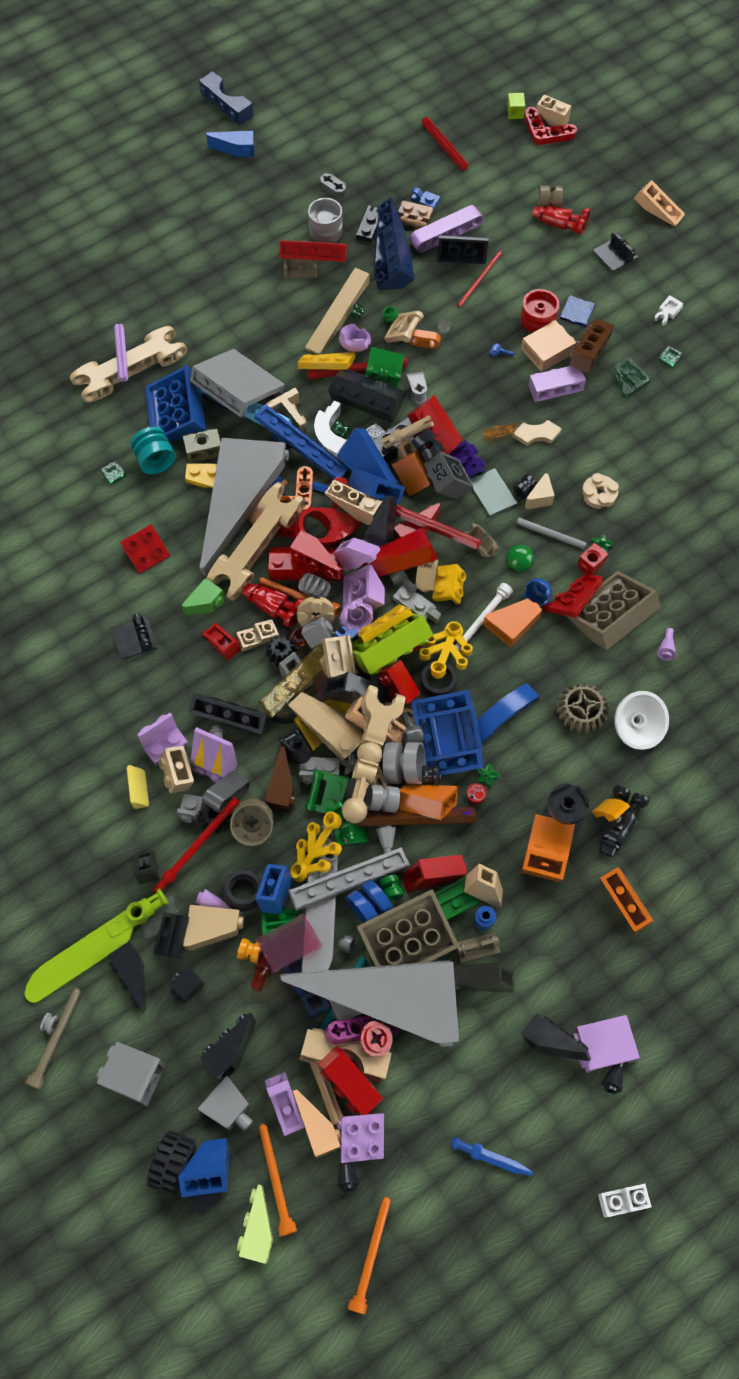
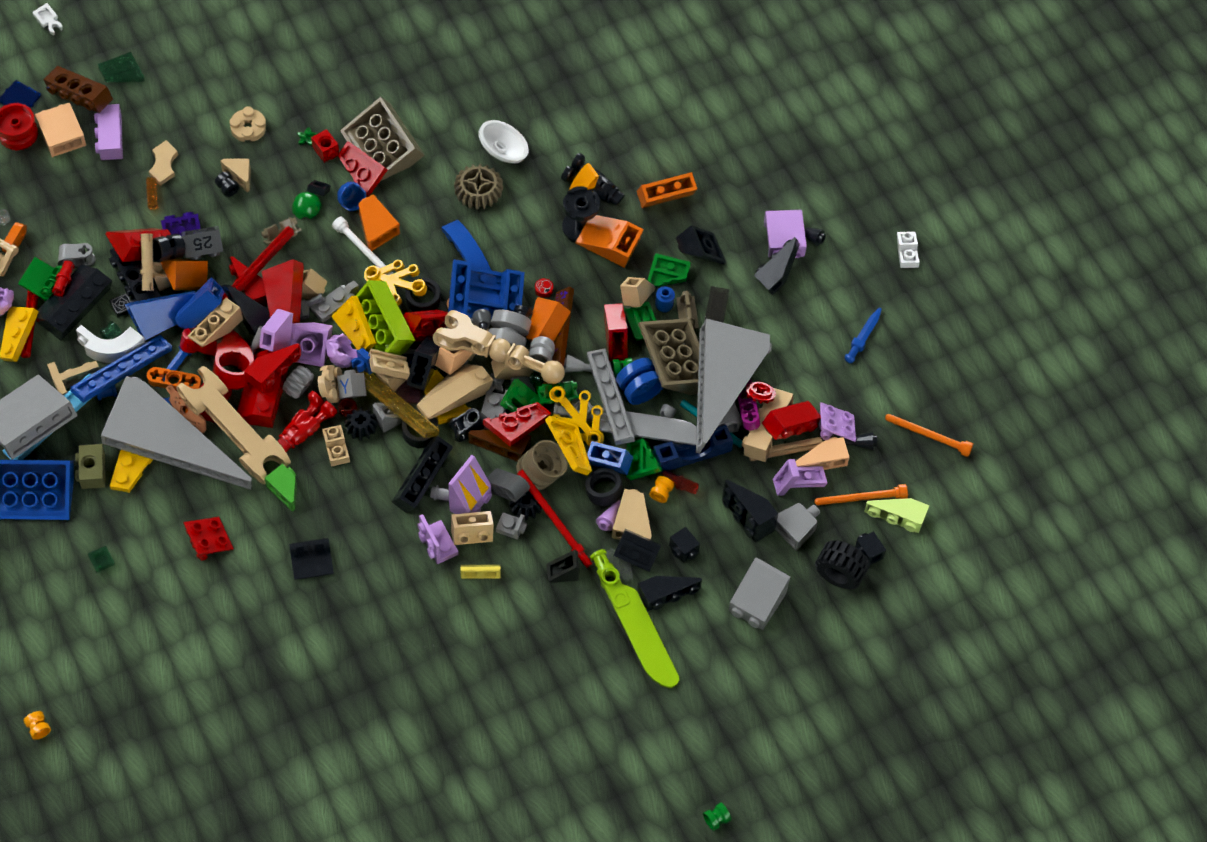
camera: 85 degrees left, 5 degrees down
dark tan piece [25,988,81,1090] -> none
light grey bush [40,1012,59,1035] -> none
teal wheel [130,427,176,475] -> none
blue slope [178,1138,229,1197] -> none
red slope [202,623,241,660] -> none
clear pink piece [256,914,322,973] -> none
orange piece [259,577,341,619] -> none
yellow bracket [432,564,466,605] -> none
piece [470,468,517,517] -> none
green plant [477,764,500,787] -> none
blue hand [489,343,514,357] -> none
light grey bar [516,518,586,549] -> none
lavender cone [657,628,676,661] -> none
clear green tile [658,346,683,368] -> none
none -> red pin [52,260,75,296]
none -> black tile [307,180,331,196]
none -> red wing [483,402,551,447]
none -> yellow wing [545,416,592,475]
none -> green wing [647,253,691,287]
none -> black slope [676,225,726,264]

